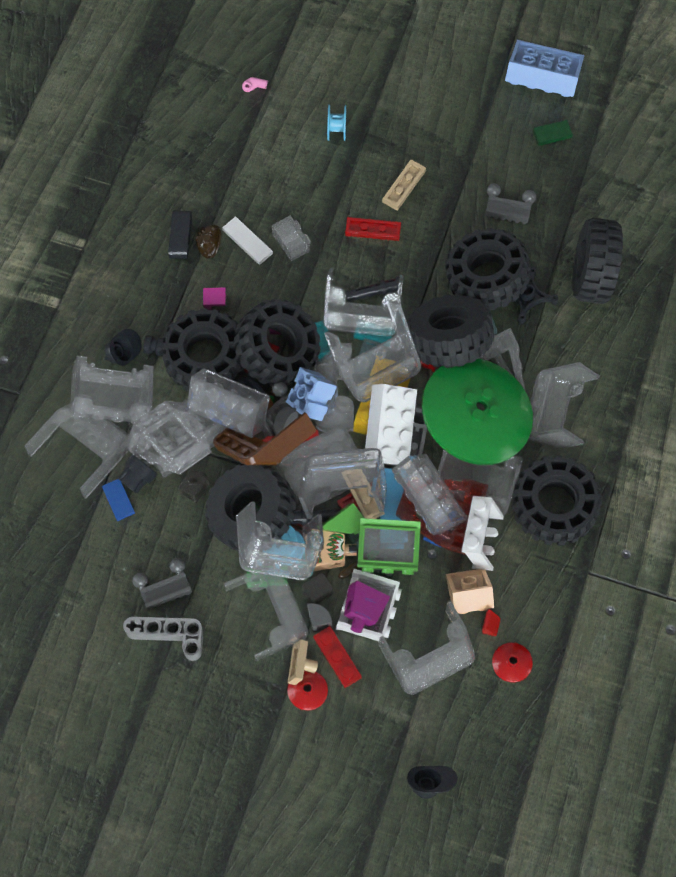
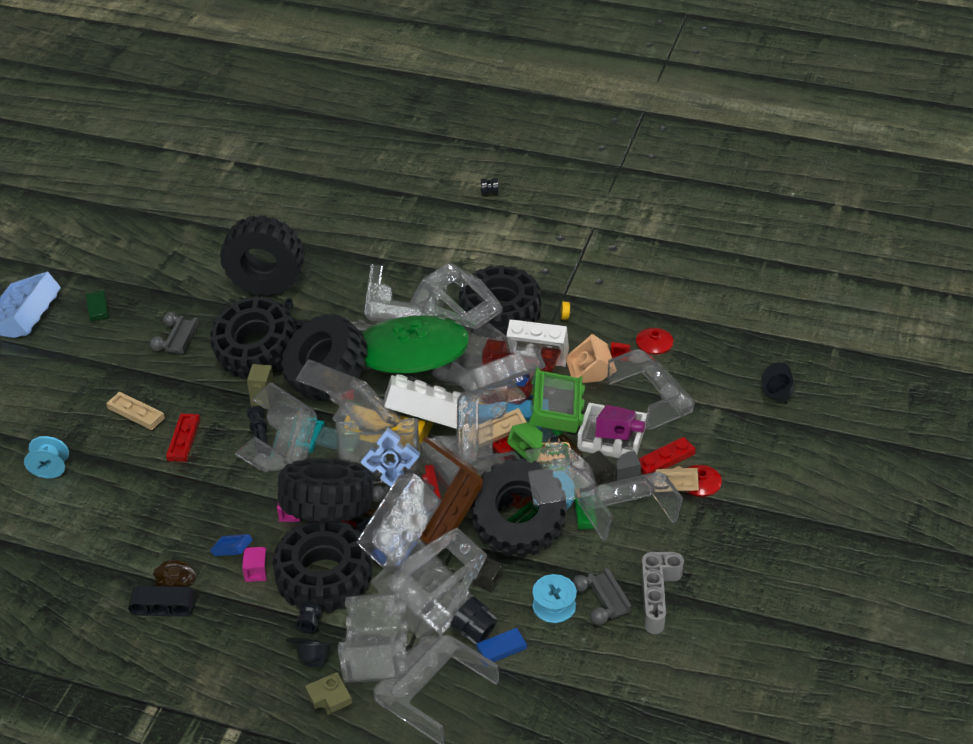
camera: 90 degrees left, 25 degrees down
white tile [222,216,273,265] -> none
clear brick [272,215,311,261] -> none
none -> blue tile [210,534,253,556]
none -> olive brick [247,364,276,410]
none -> olive brick [305,672,352,715]
none -> clear windscreen [410,263,503,329]
none -> medium azure piece [532,574,577,623]
none -> yellow tile [560,301,570,320]

